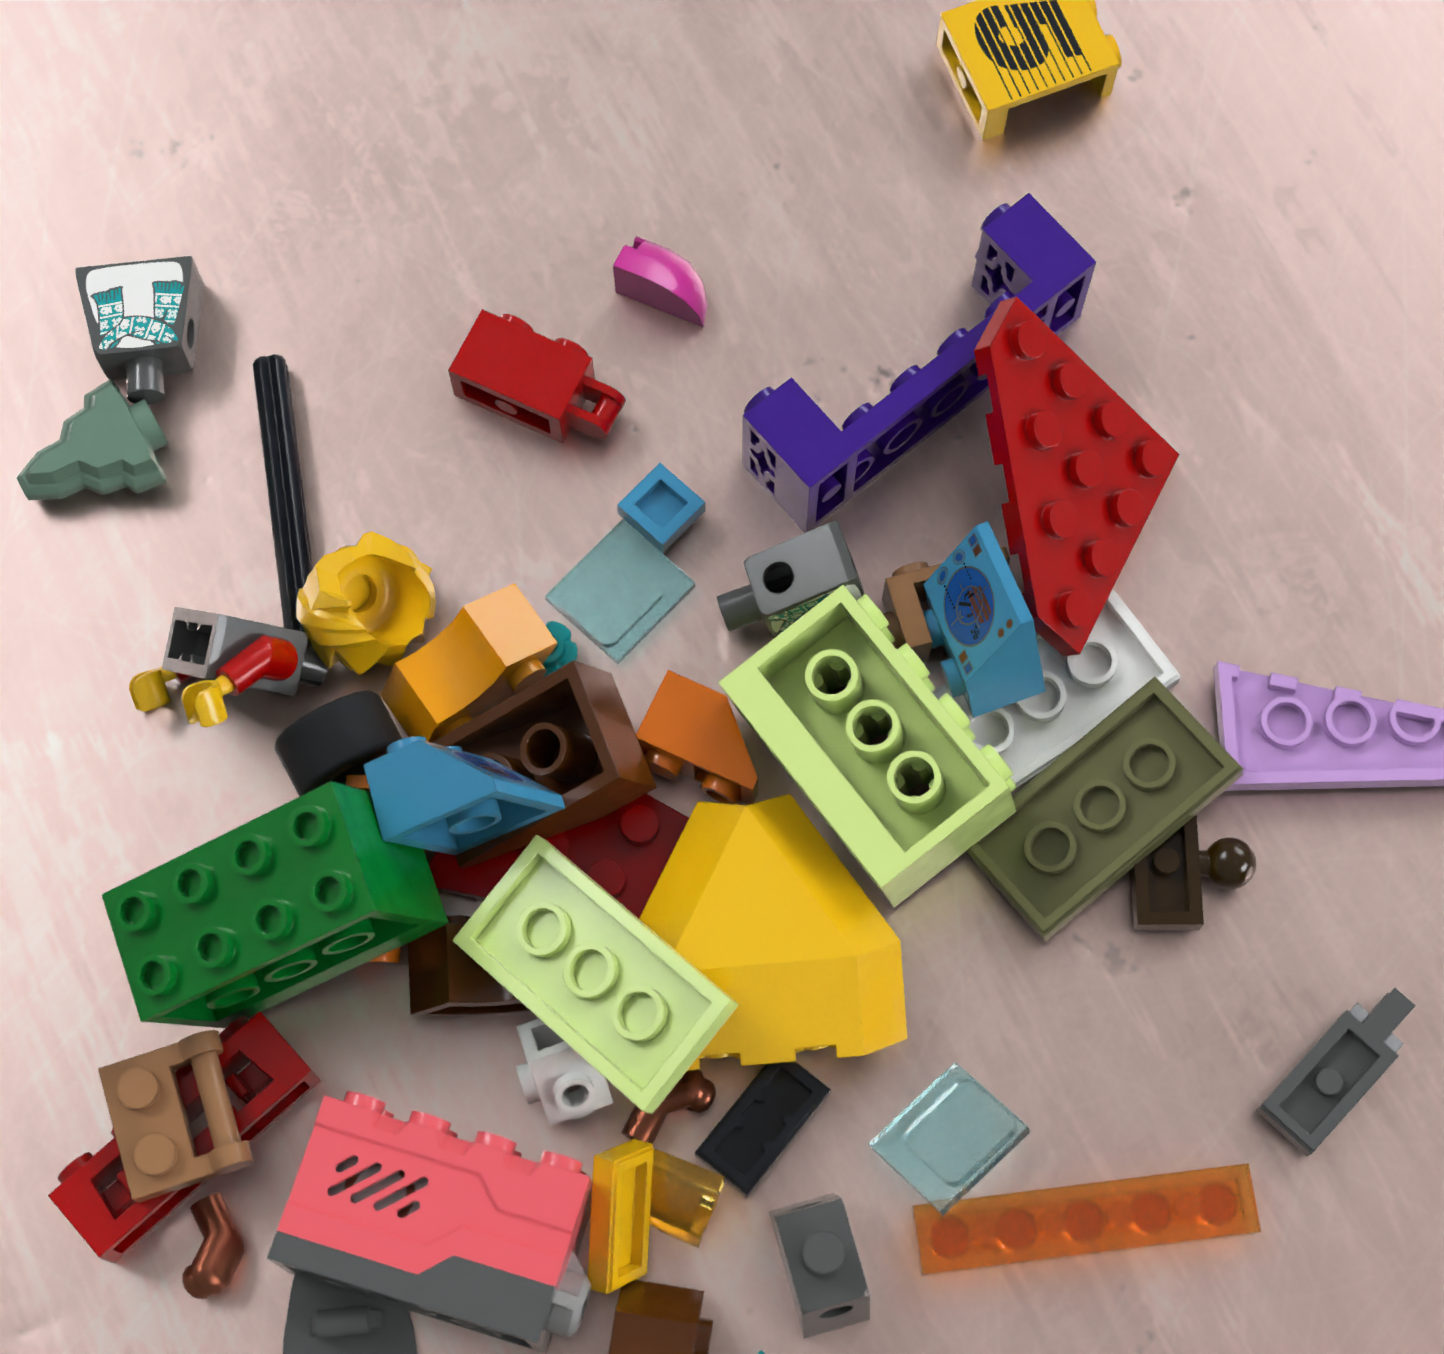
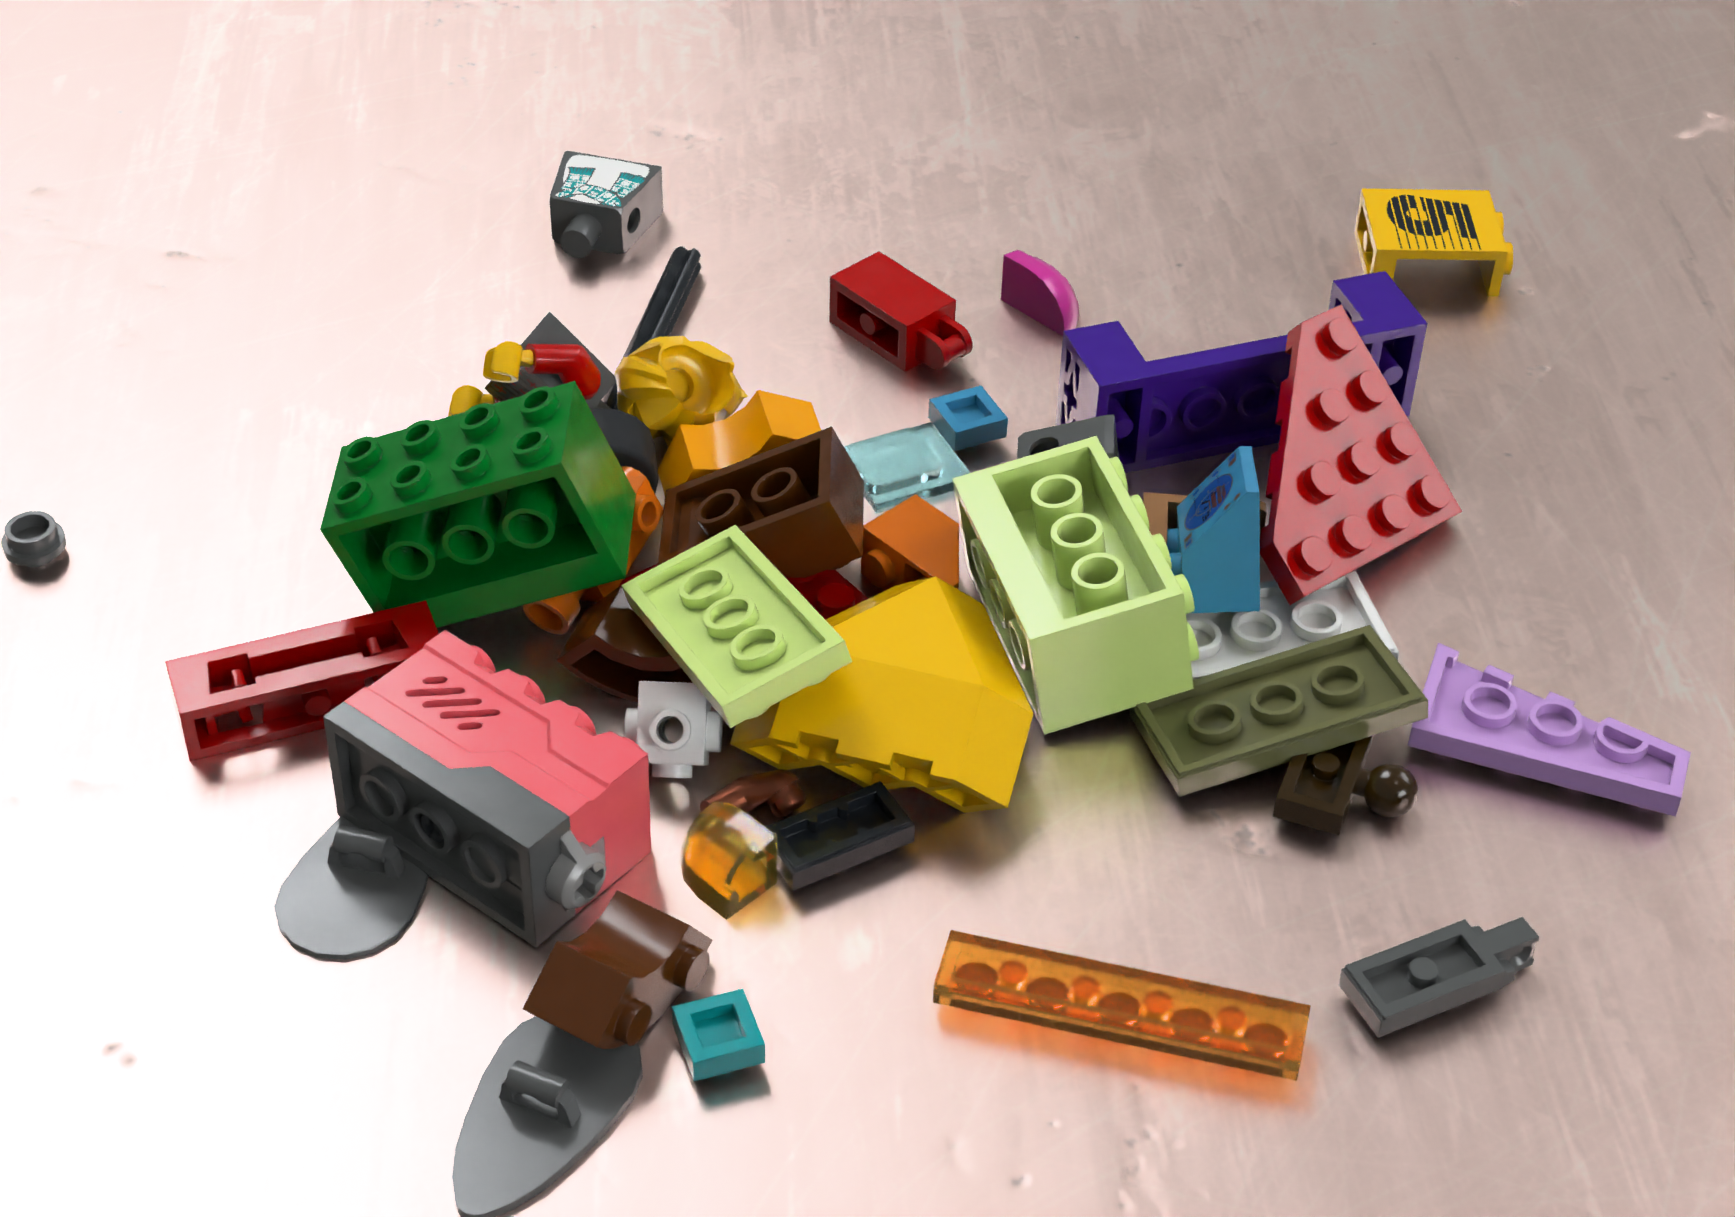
camera: 20 degrees right, 30 degrees down
sand green rock [16,379,169,500] -> none
medium nougat plate [98,1030,254,1203] -> none
copper arm [182,1192,244,1299] -> none
dark azure slope [363,736,565,855] -> none
yellow tile [587,1139,654,1295] -> none
dark grey torso [769,1193,870,1339] -> none
clear light blue piece [869,1062,1030,1216] -> none

